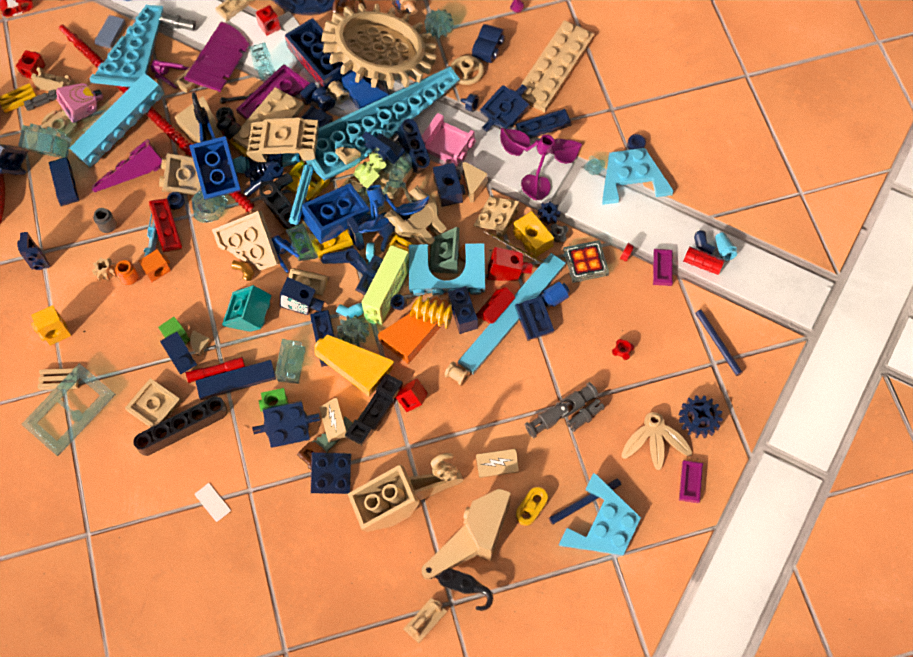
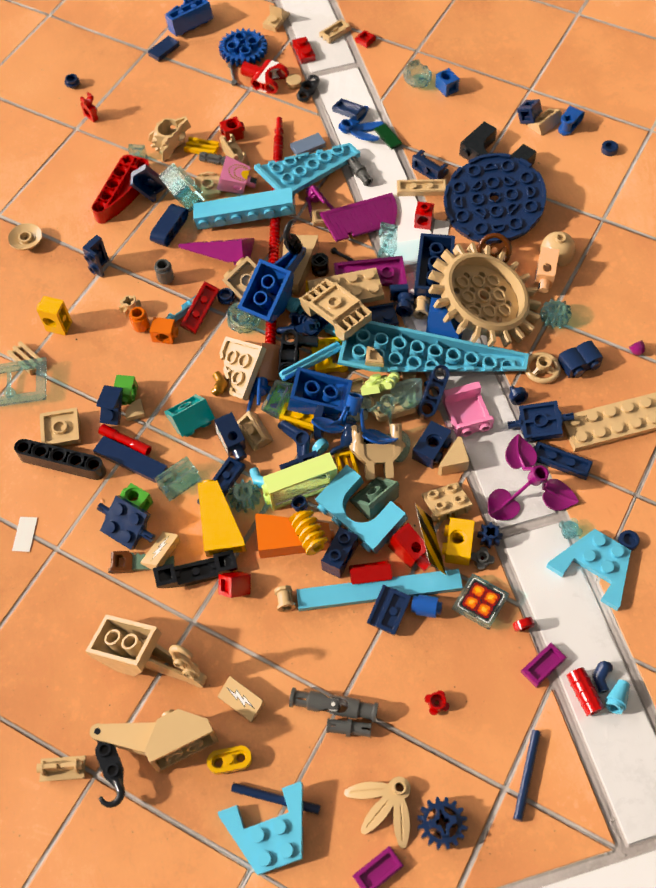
camera: 45 degrees right, 5 degrees down
black wheel [216,114,241,139] -> none
dark blue hinge [310,452,351,494] -> none
dark blue bracket [362,131,405,164] -> none

